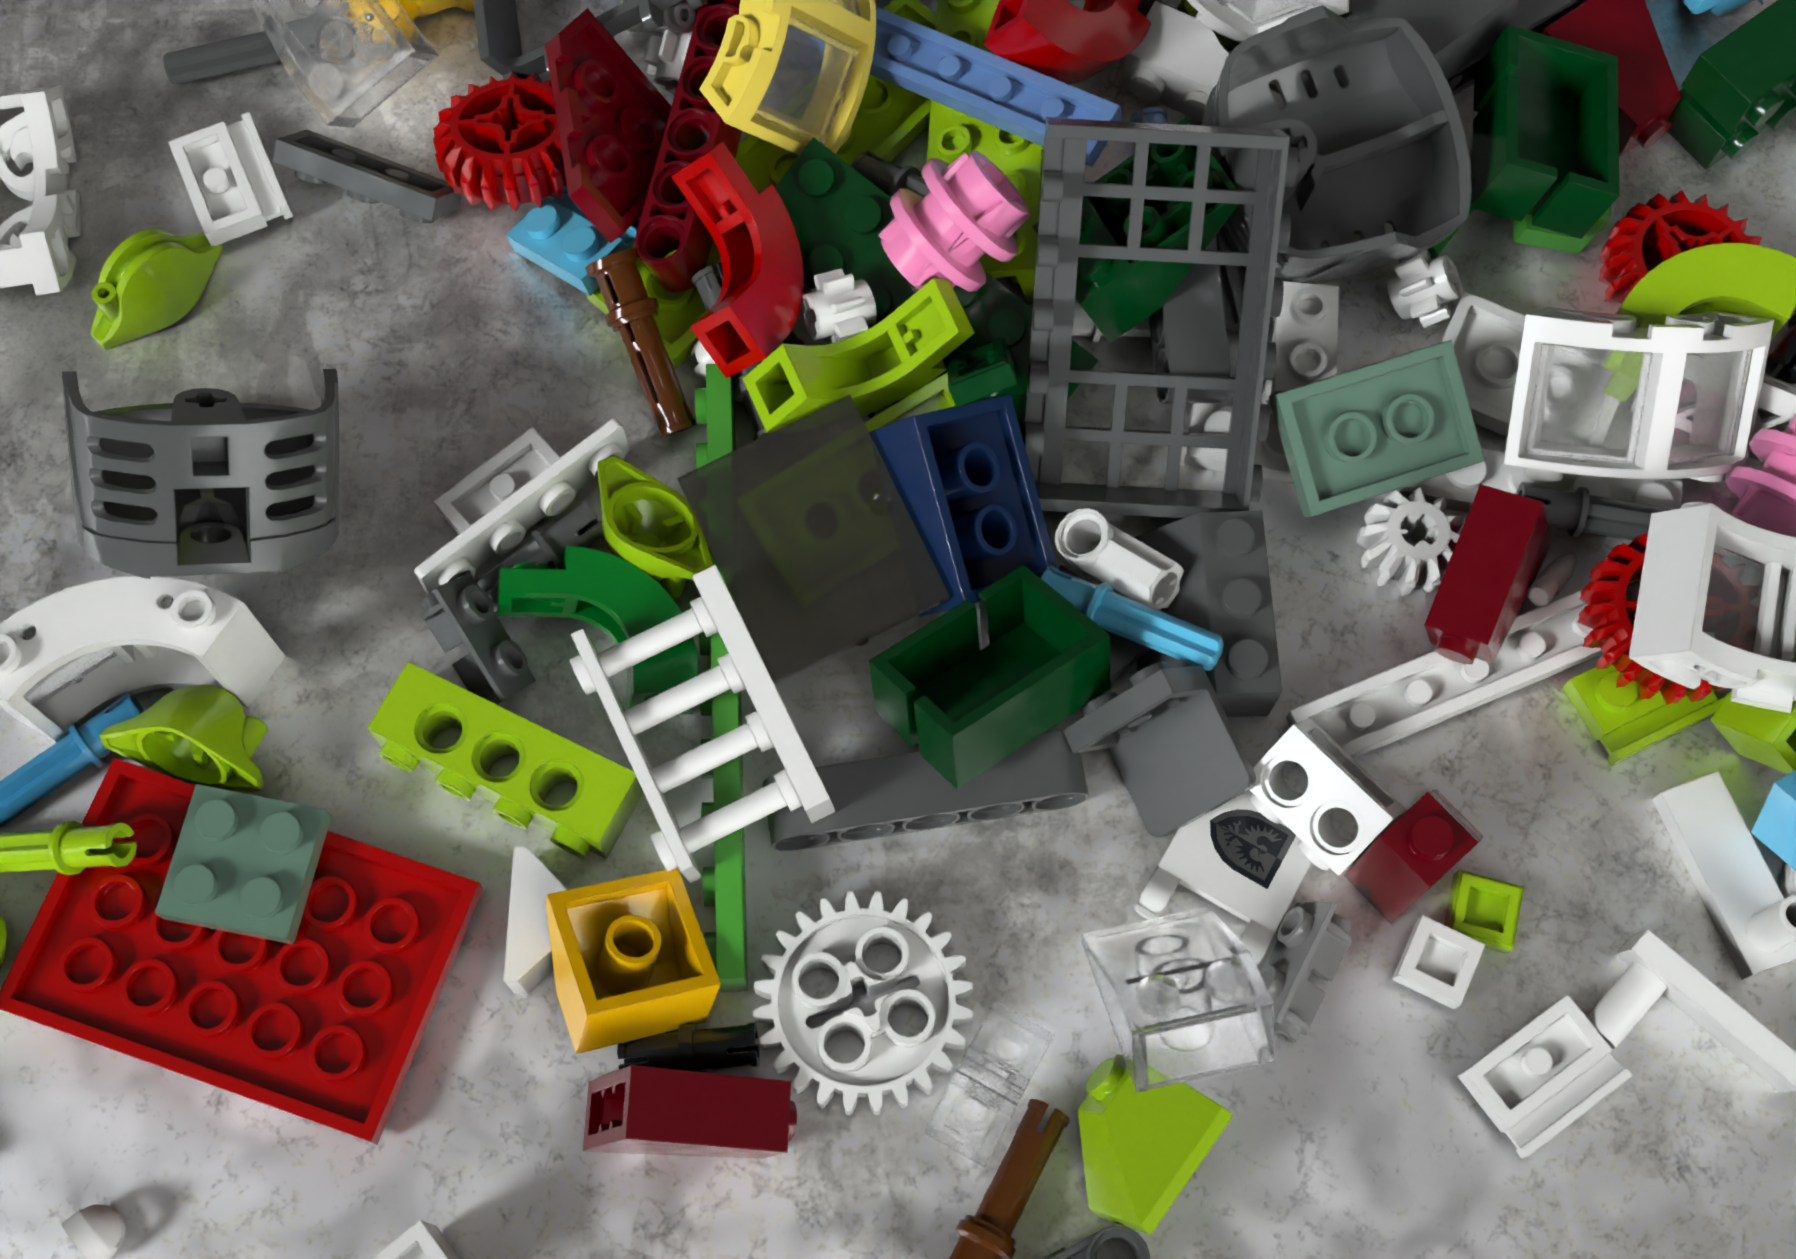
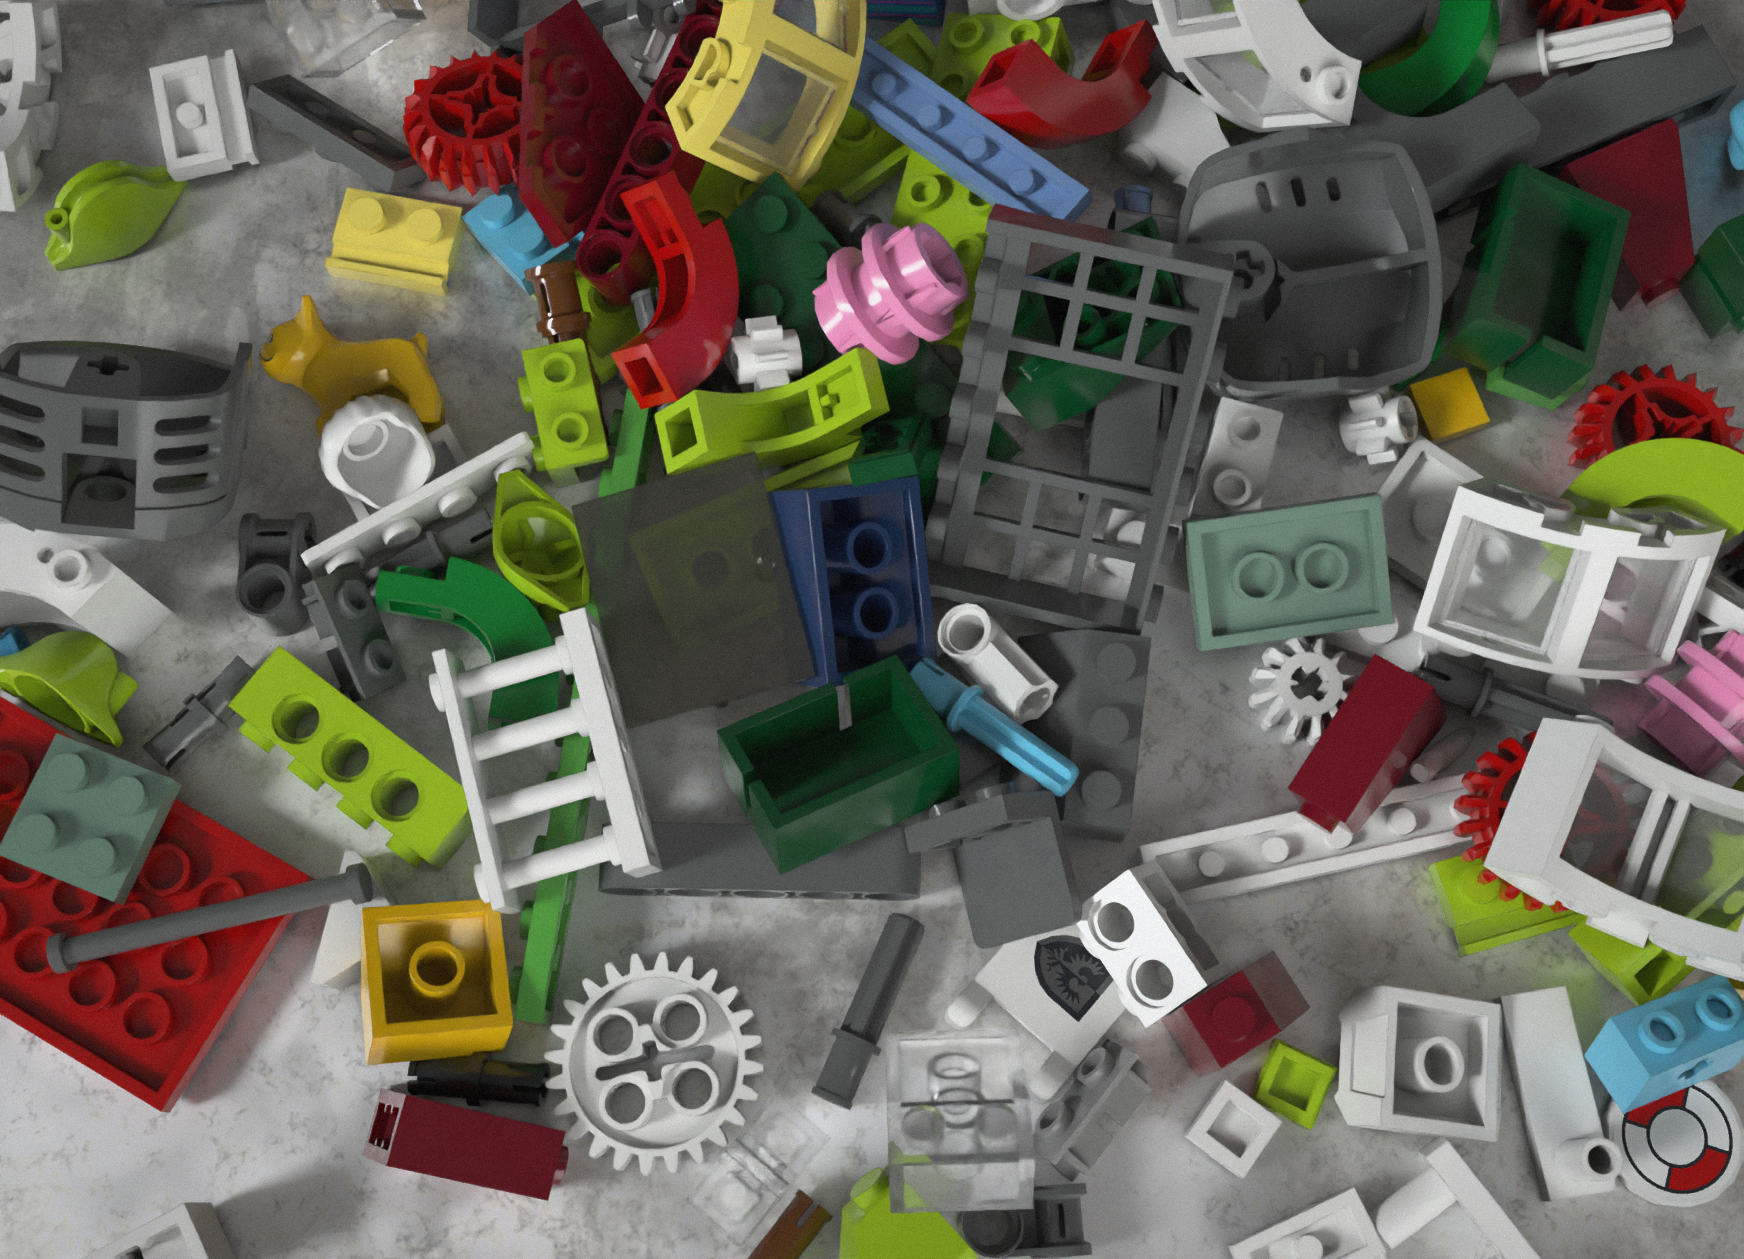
camera: 15 degrees right, 5 degrees up
none -> dark grey bar [46,862,373,974]
none -> dark grey pin [142,655,256,775]
none -> dark grey piece [235,512,317,637]
none -> yellow animal [259,295,445,438]
none -> white hair [318,394,435,509]
none -> light yellow plate [324,187,465,296]
none -> lime bracket [517,338,609,488]
none -> dark grey axle [811,913,925,1110]
none -> dark grey piece [957,1183,1092,1258]
none -> white slope [1334,986,1504,1143]
none -> yellow tile [1404,367,1490,445]

